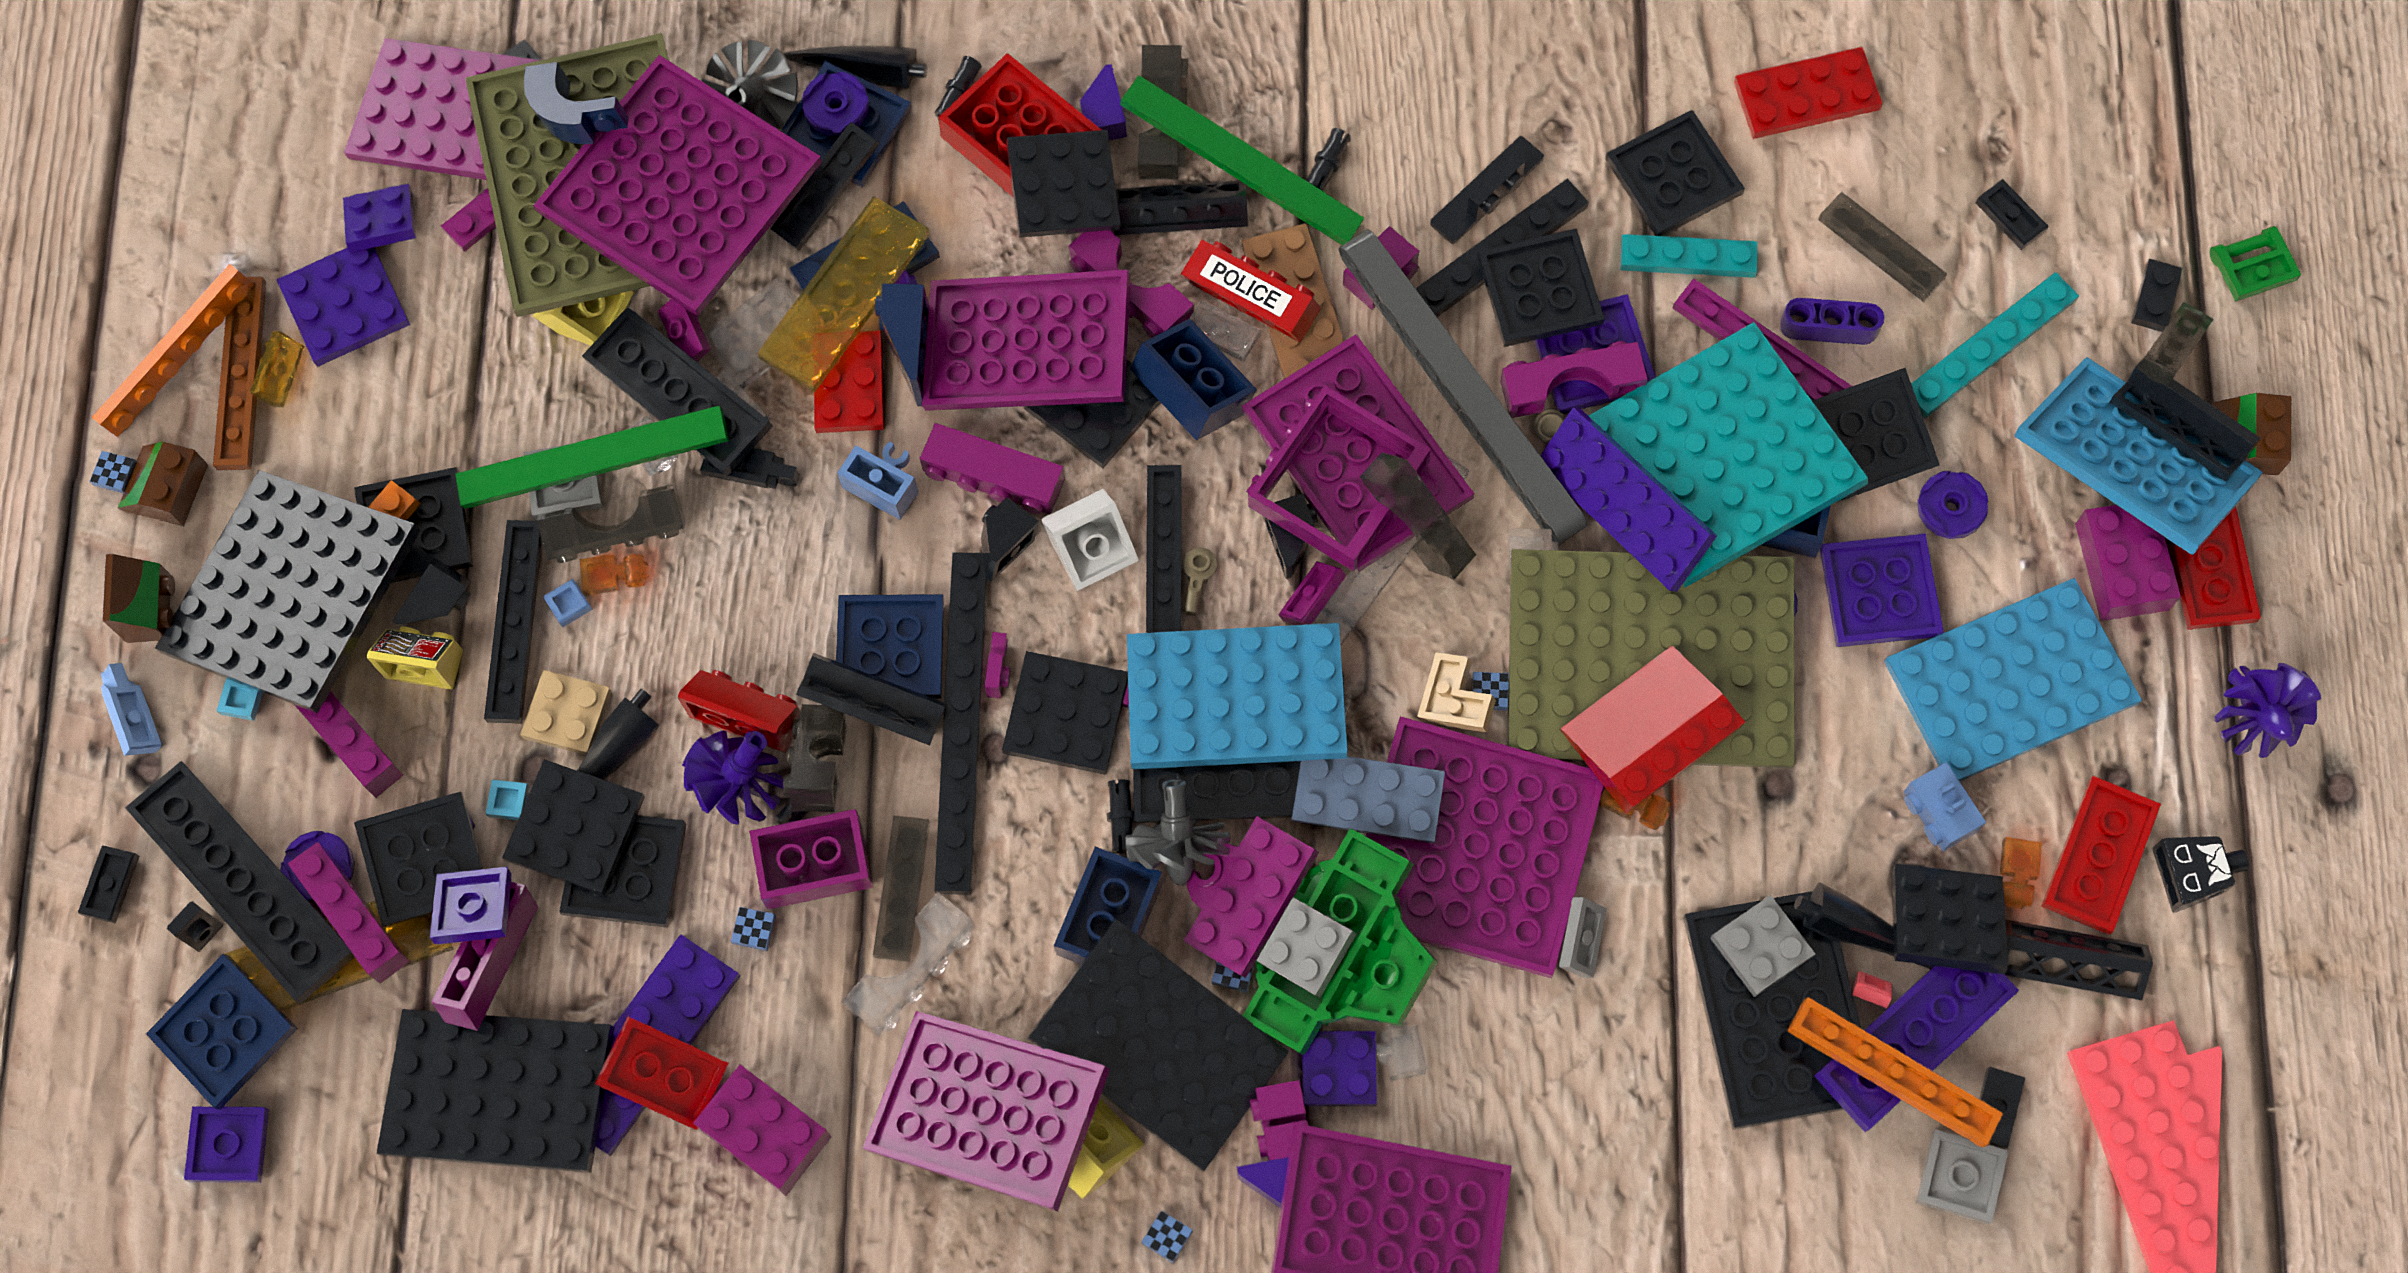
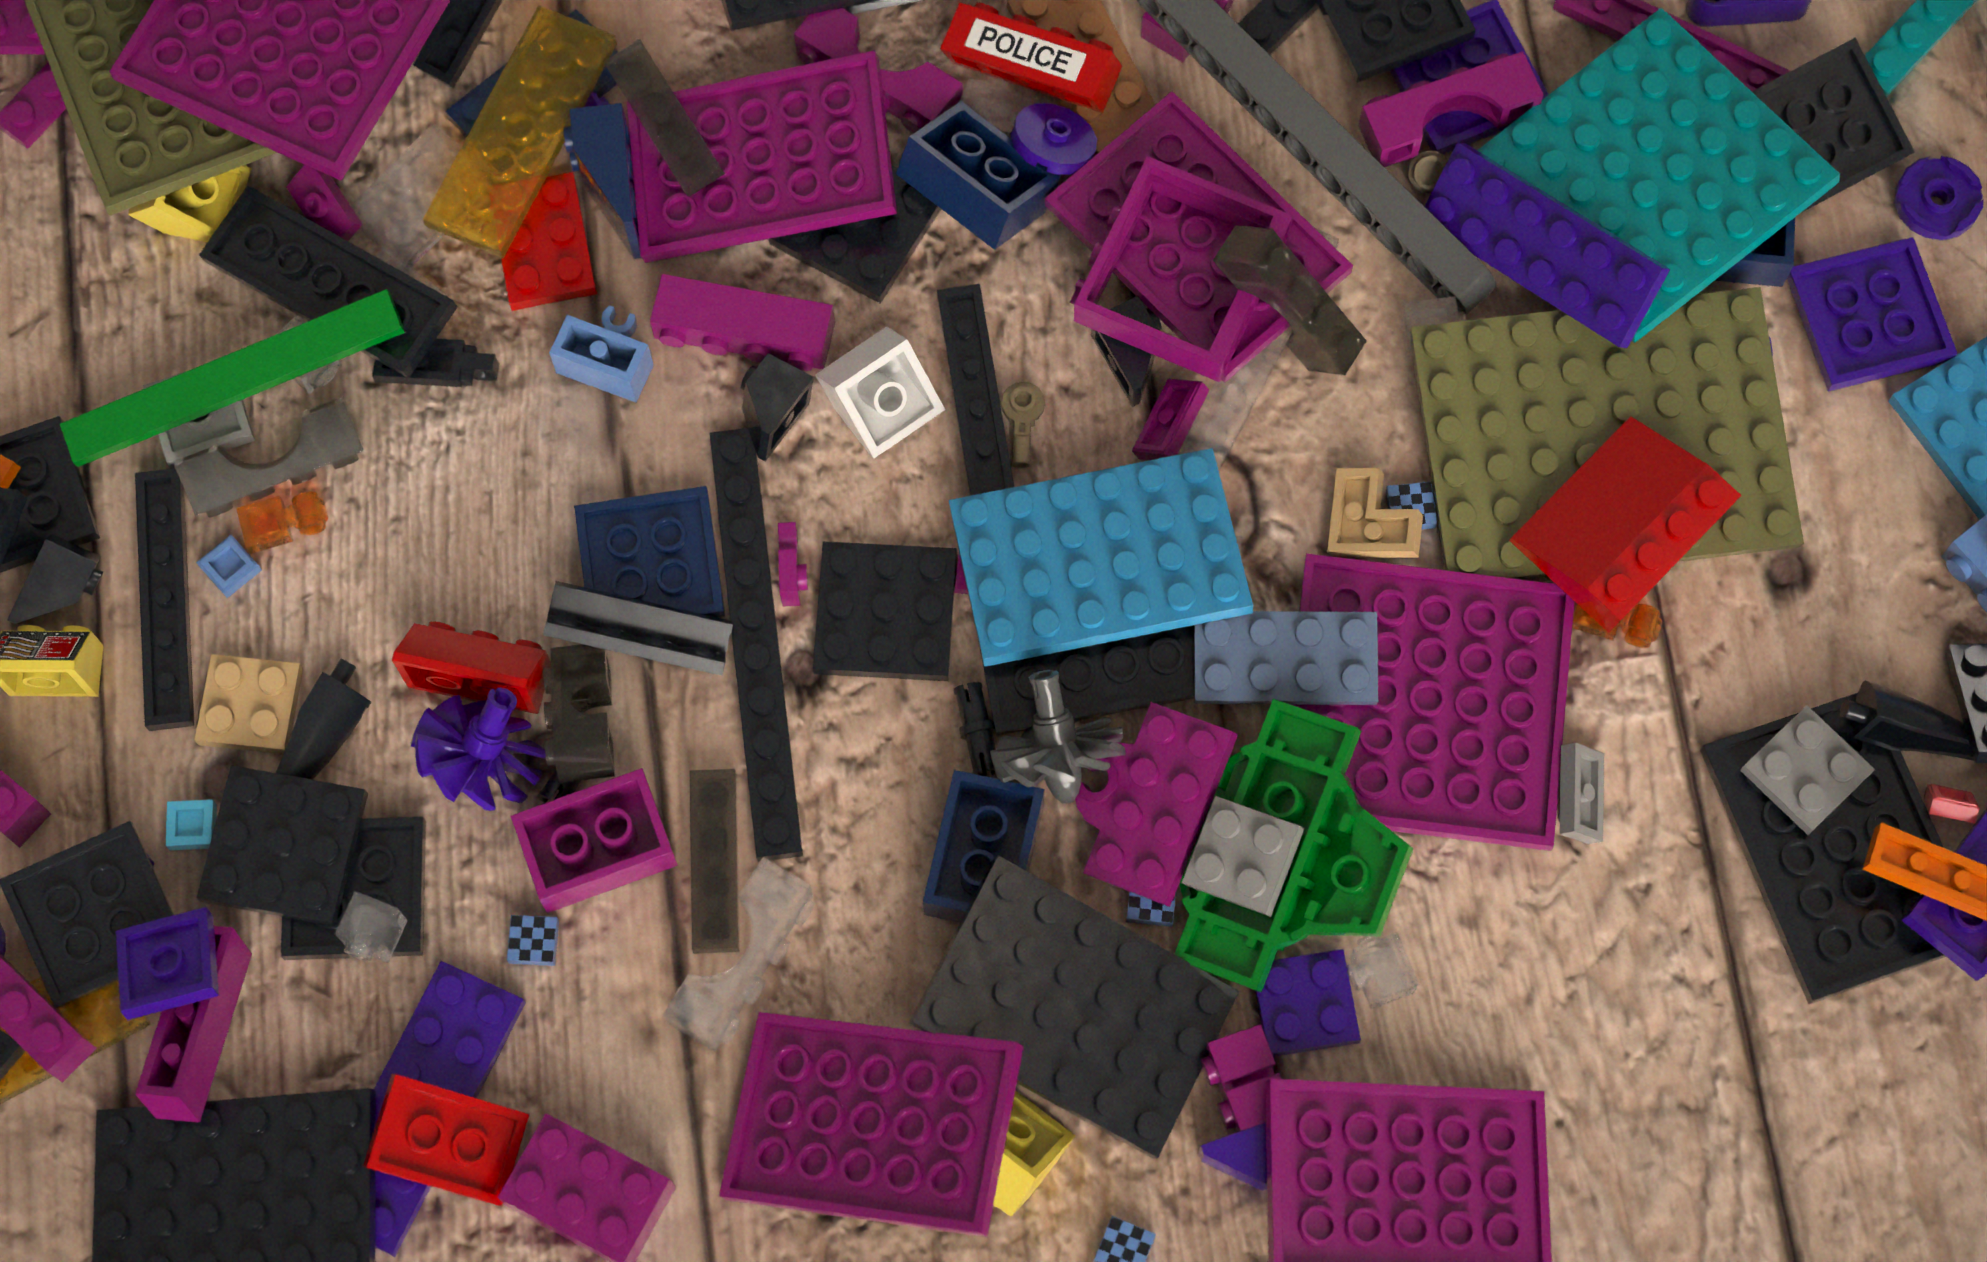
camera: 10 degrees left, 0 degrees up
none -> clear brick [335,891,407,963]
none -> clear smoke plate [604,39,725,197]
none -> dark purple plate [1011,103,1097,175]

